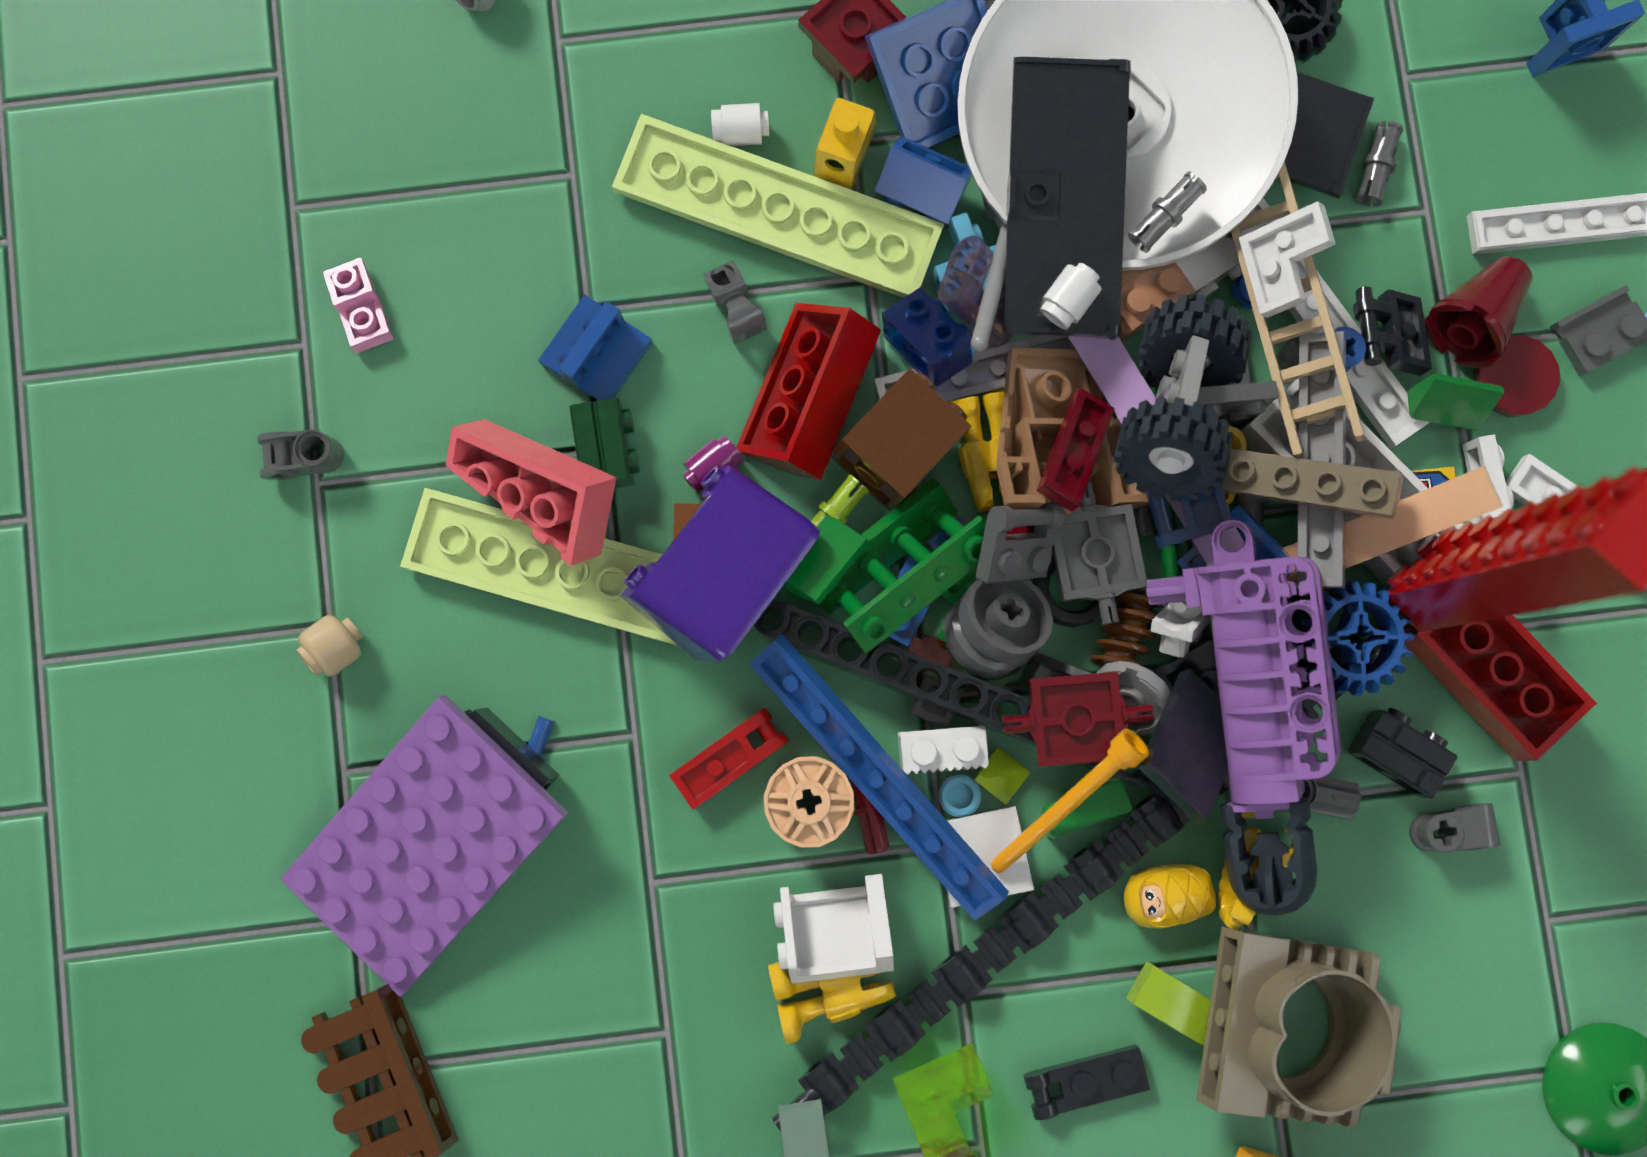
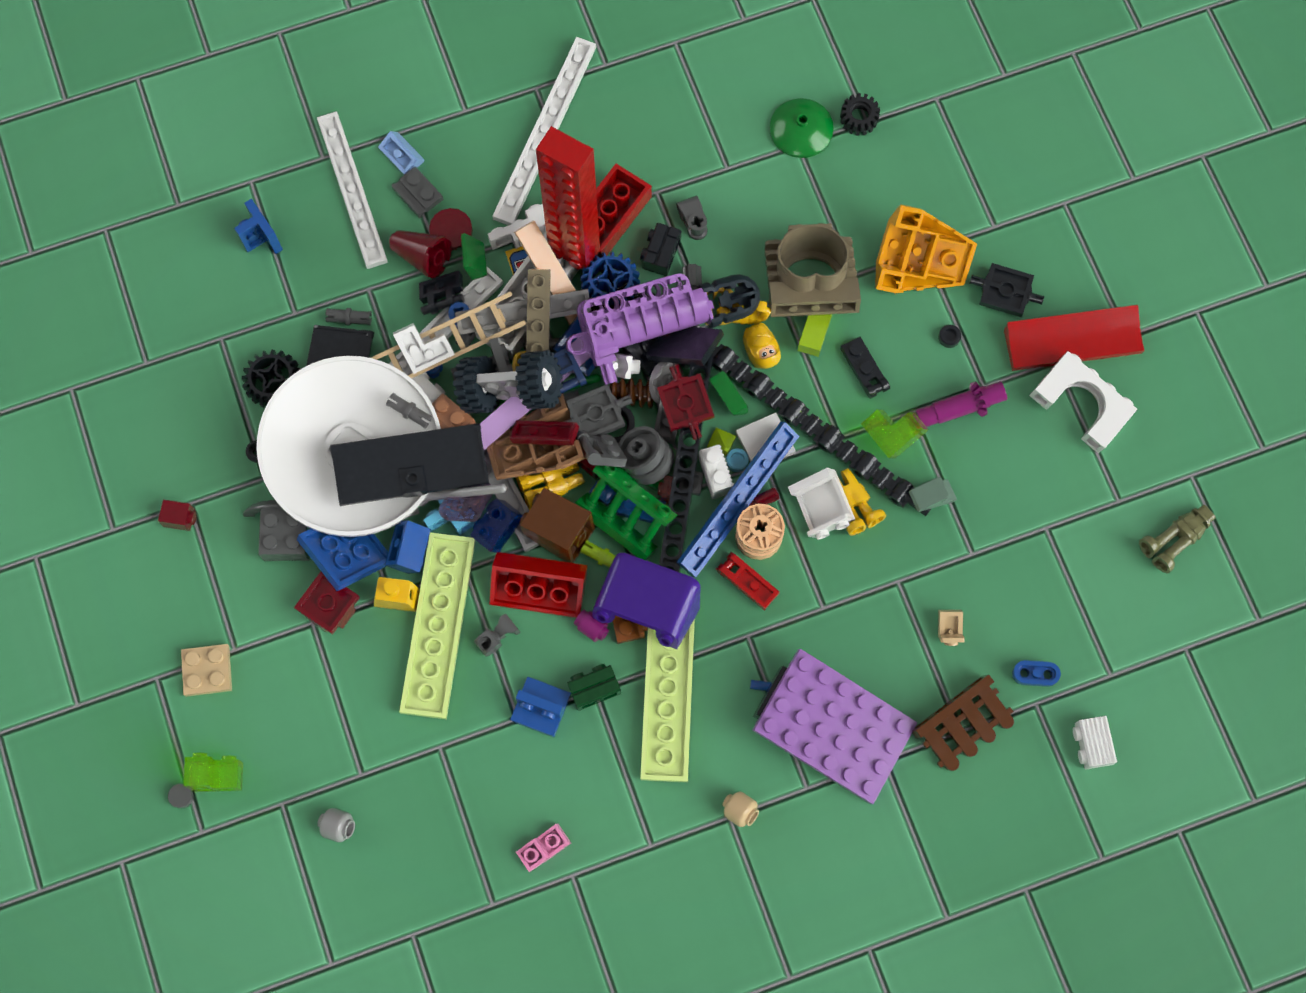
camera: 100 degrees left, 10 degrees down
dark grey piece [257,429,344,480] -> none
coral wedge [446,419,617,566] -> none
white brick [711,103,770,146] -> none
green slope [784,515,869,605] -> none
light orange piece [991,729,1149,873] -> none
white brick [1040,263,1102,330] -> none
none -> tan bracket [938,610,965,646]

